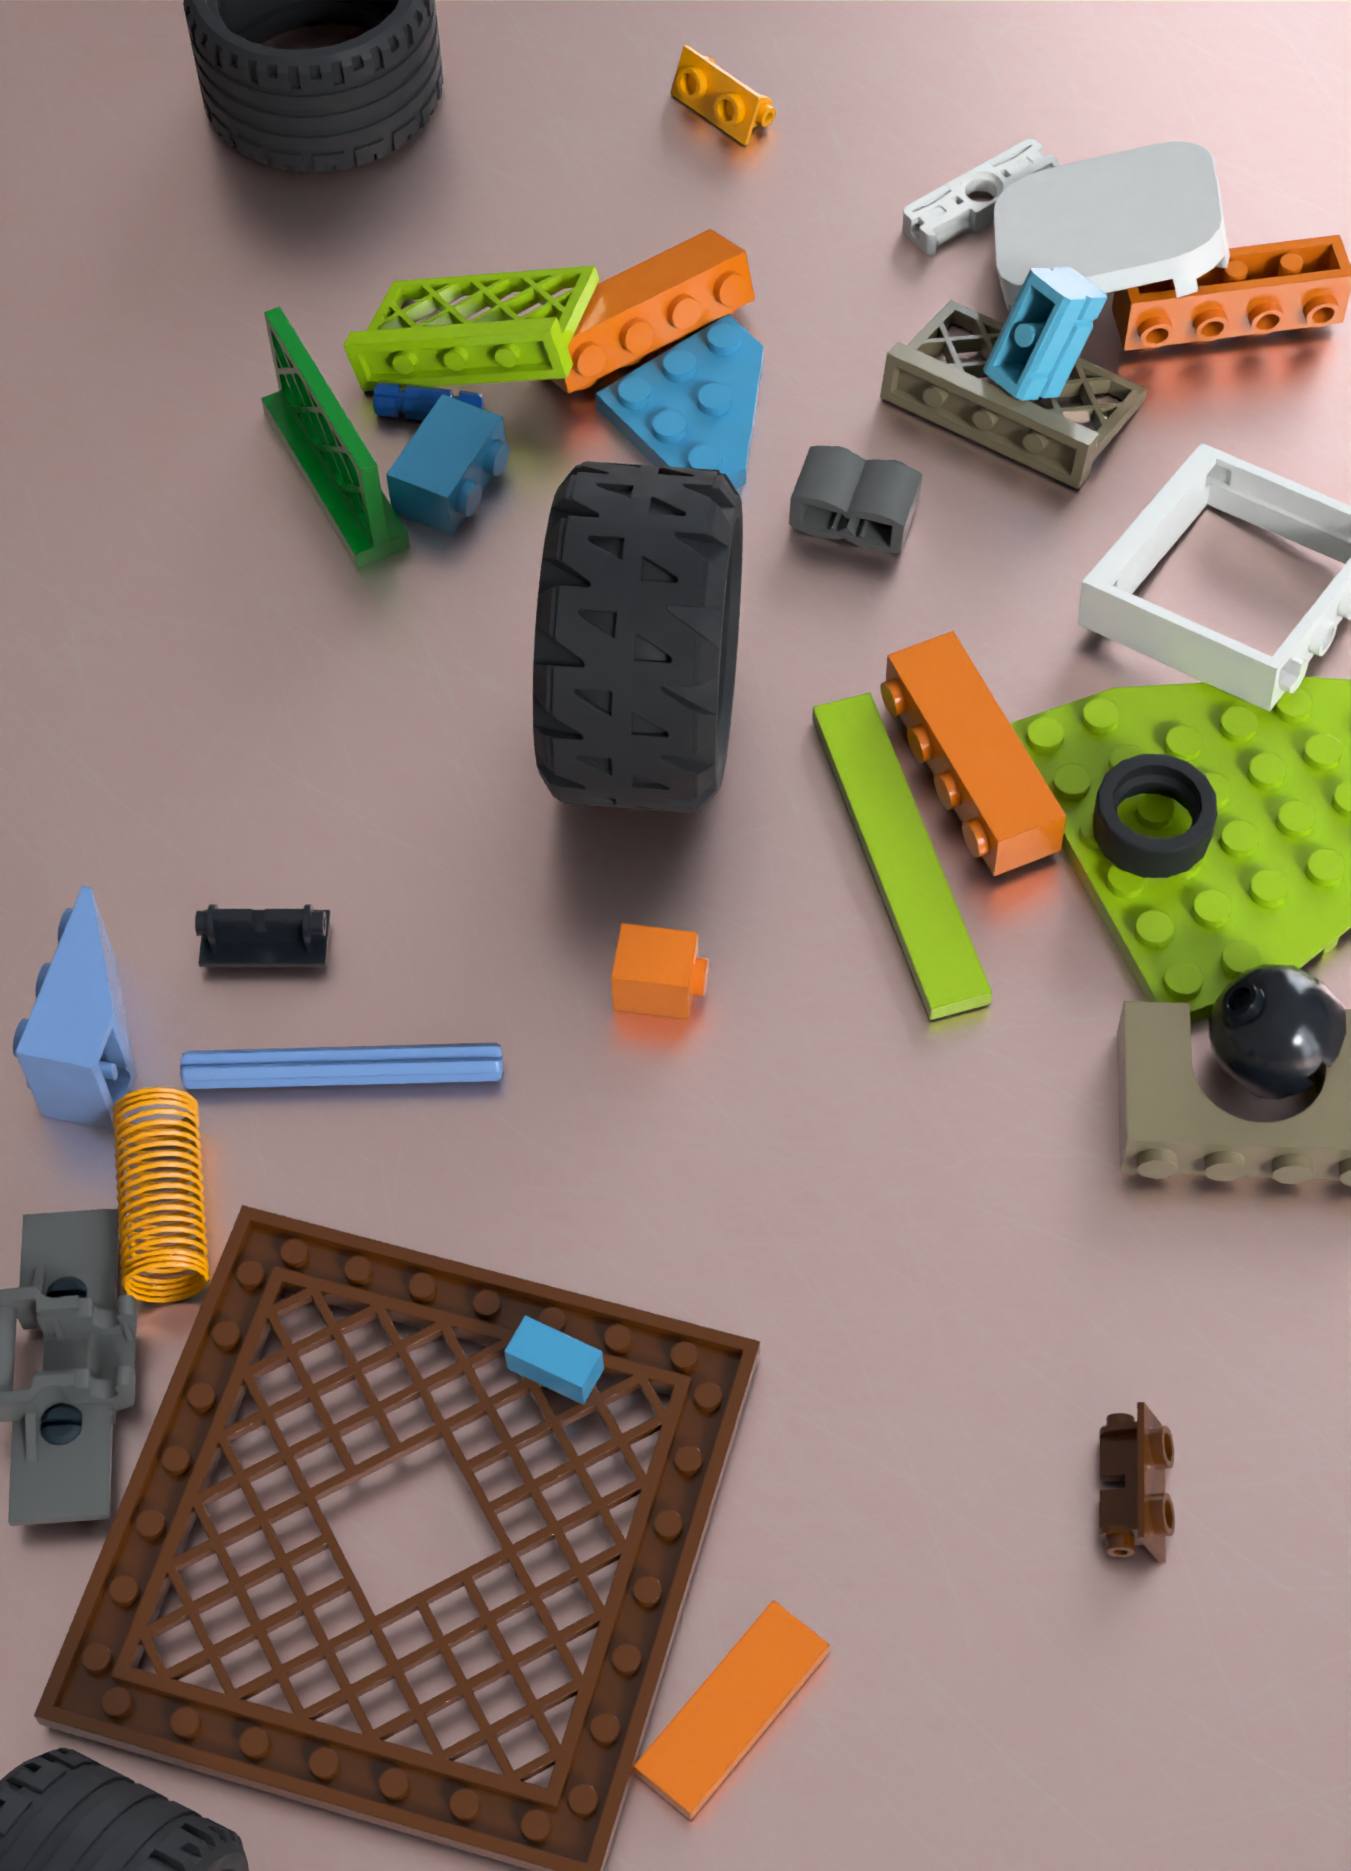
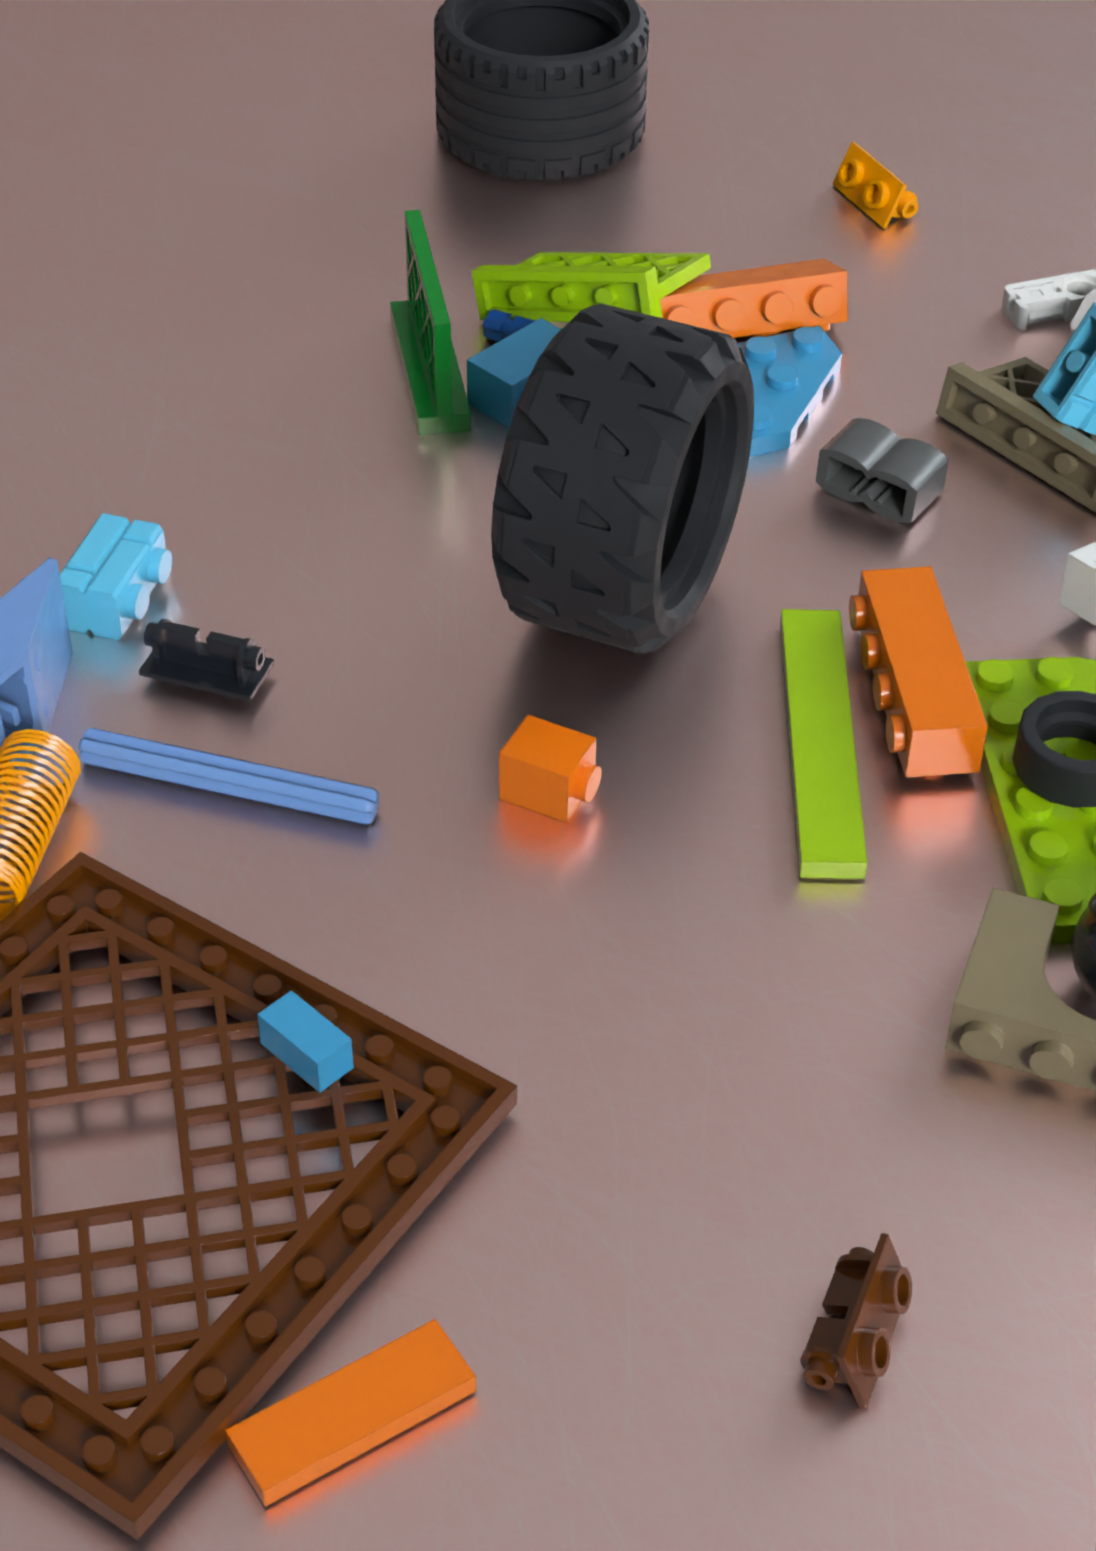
camera: 15 degrees right, 15 degrees down
none -> medium azure brick [60,513,172,640]

